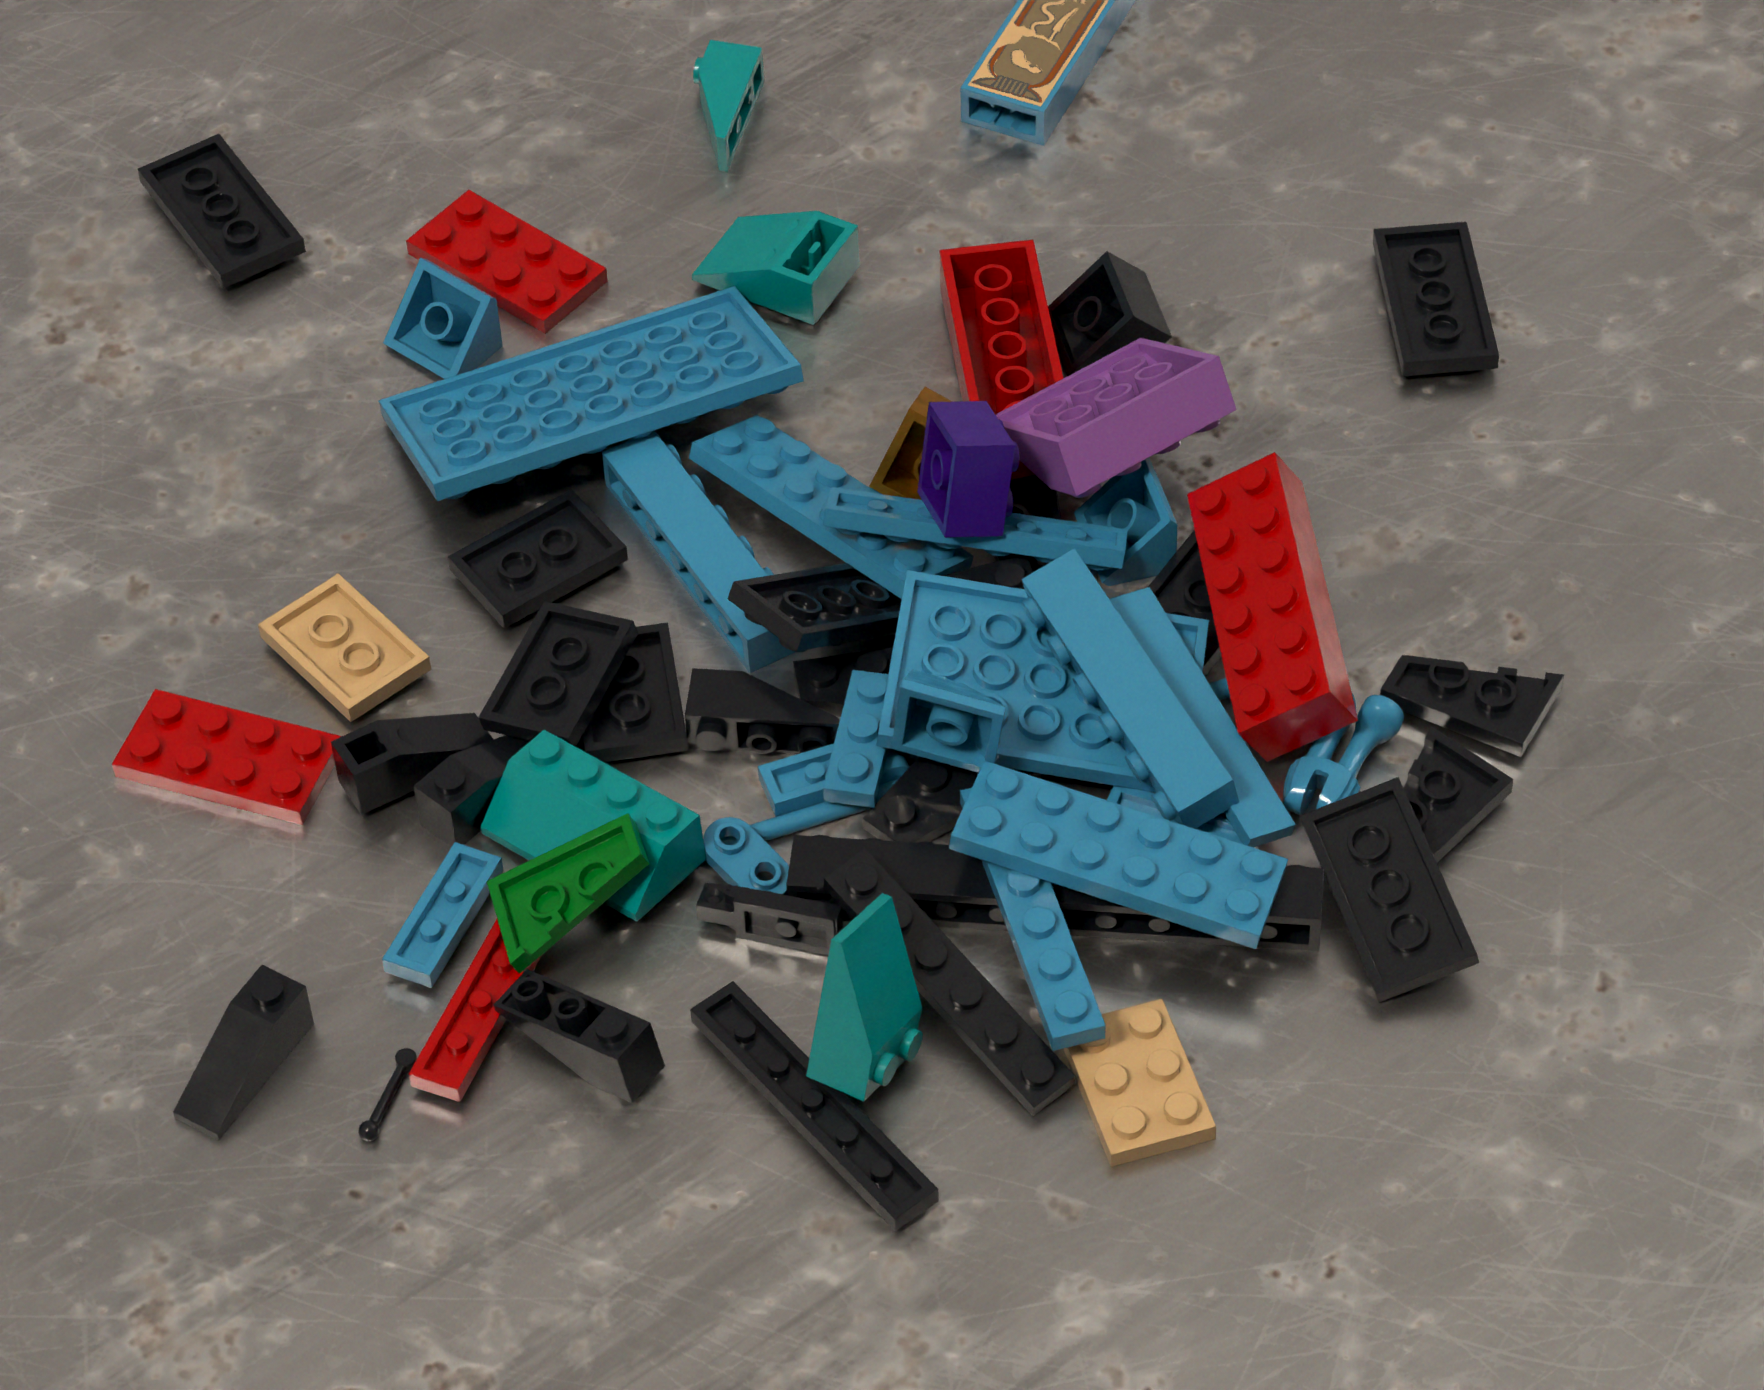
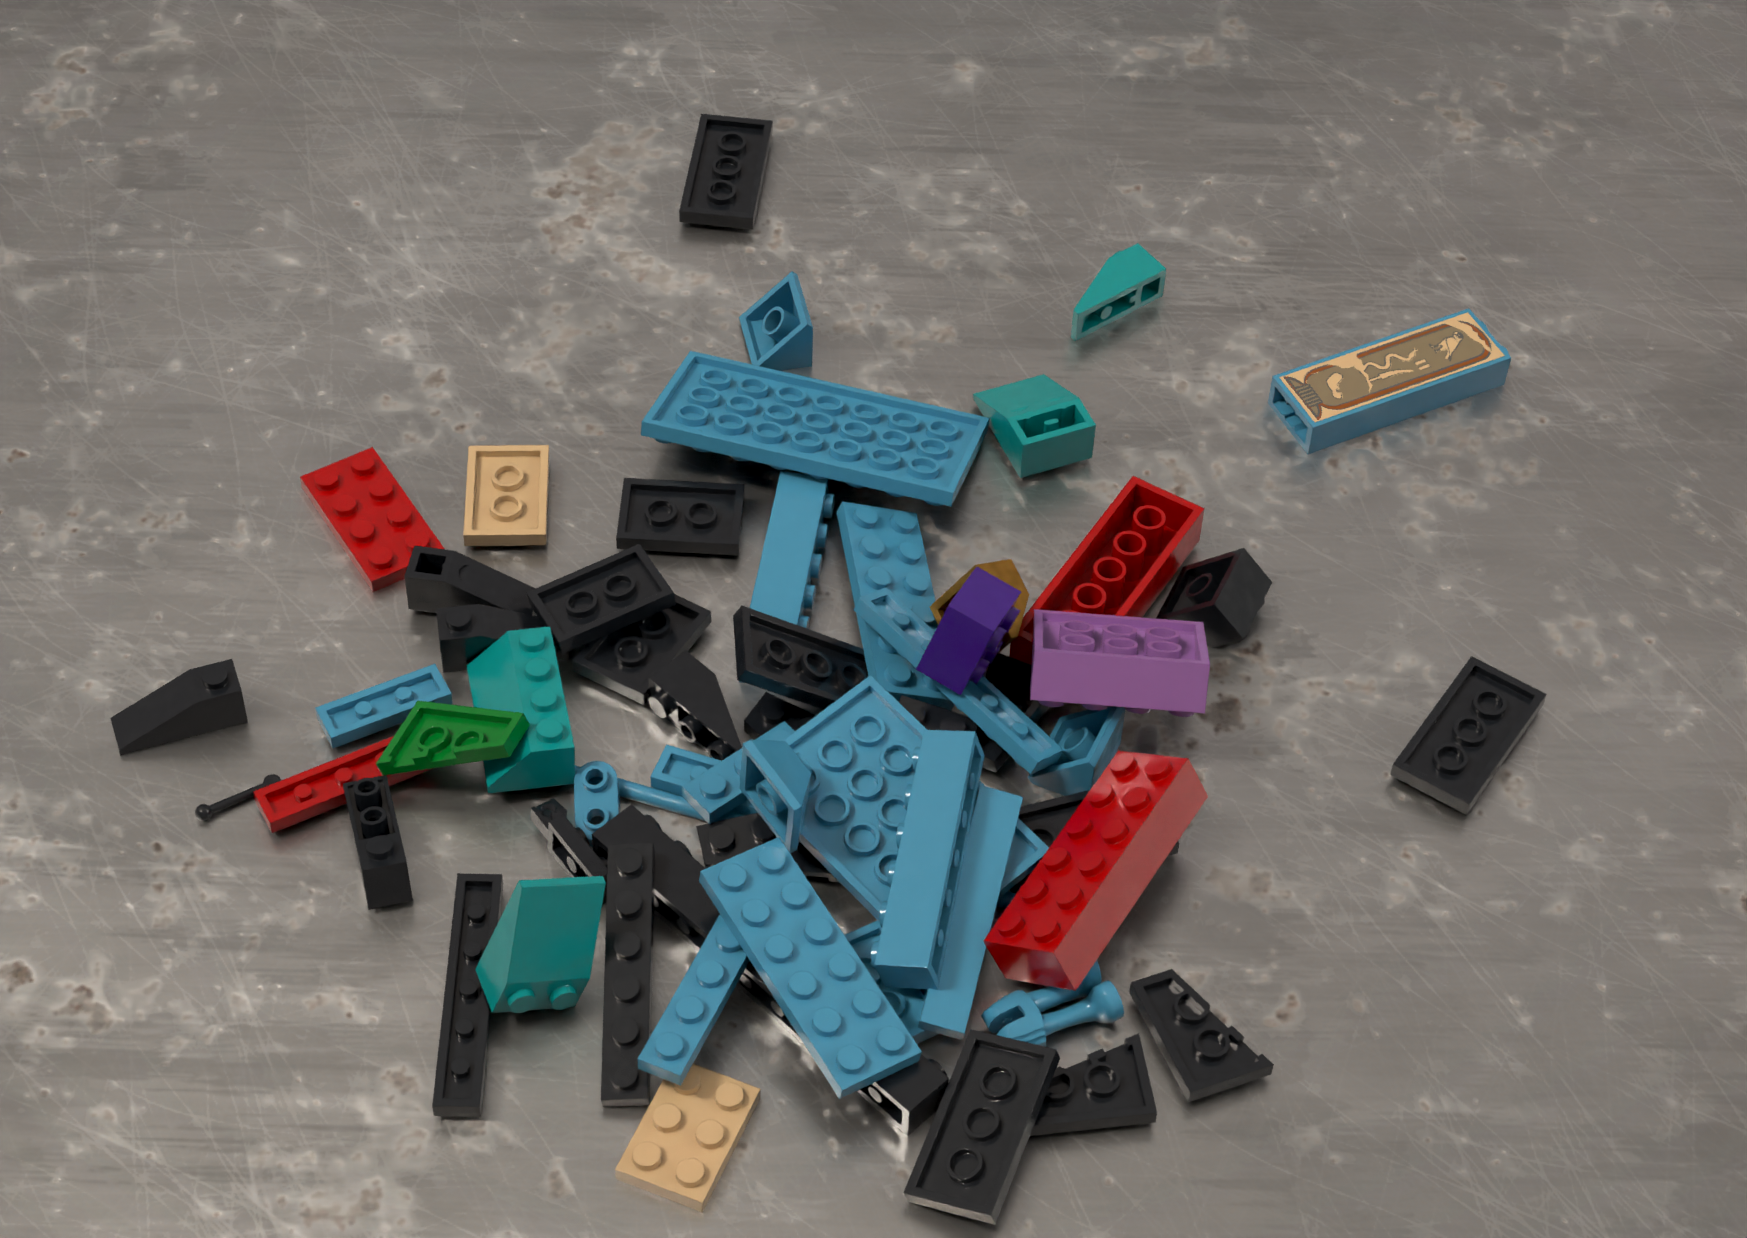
camera: 35 degrees right, 0 degrees up
red plate [406,190,608,334] -> none

